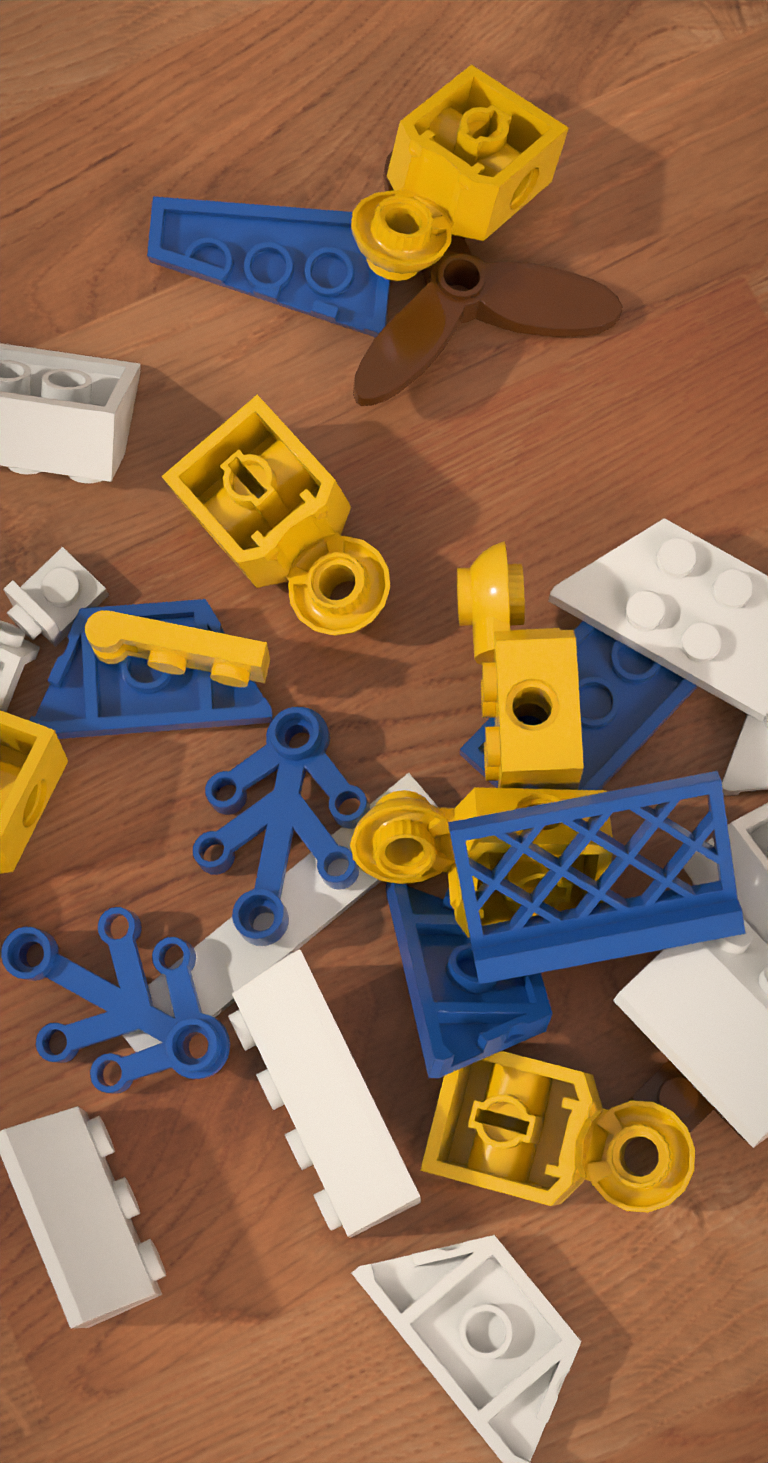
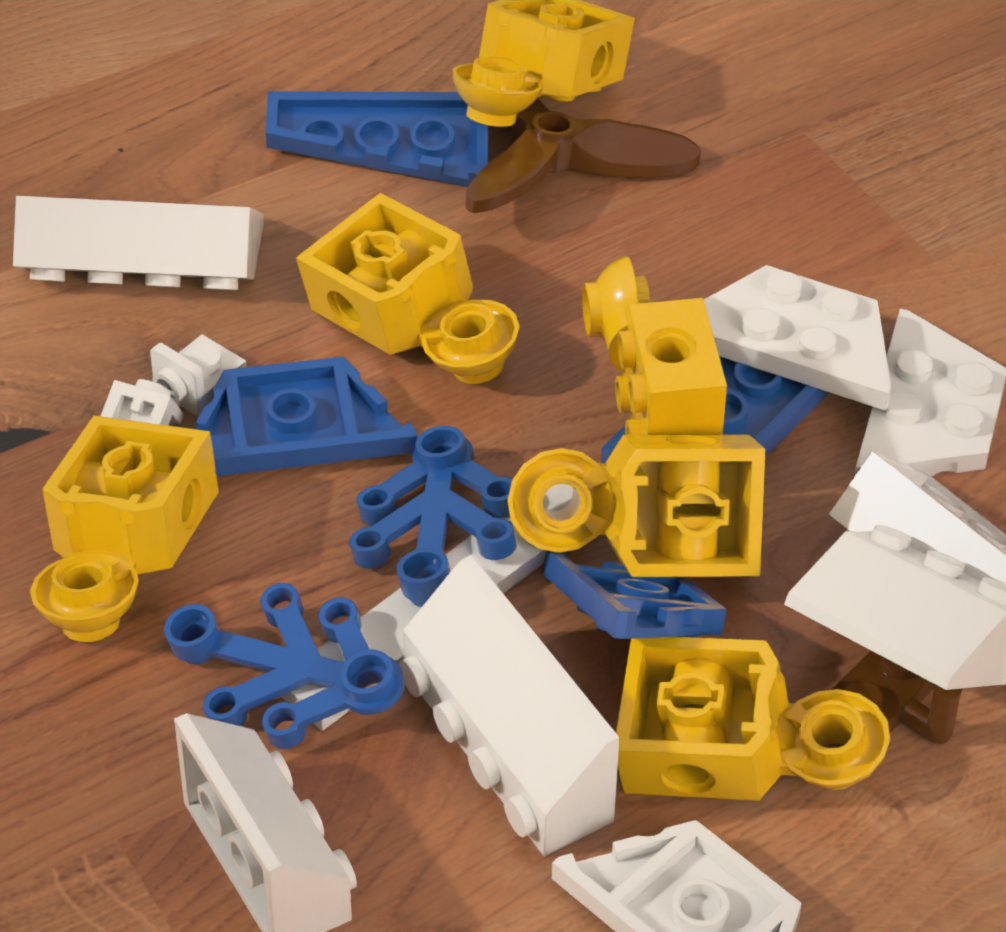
camera: 10 degrees left, 30 degrees down
yellow plate [85,610,271,687] -> none
blue fence [448,771,746,984] -> none

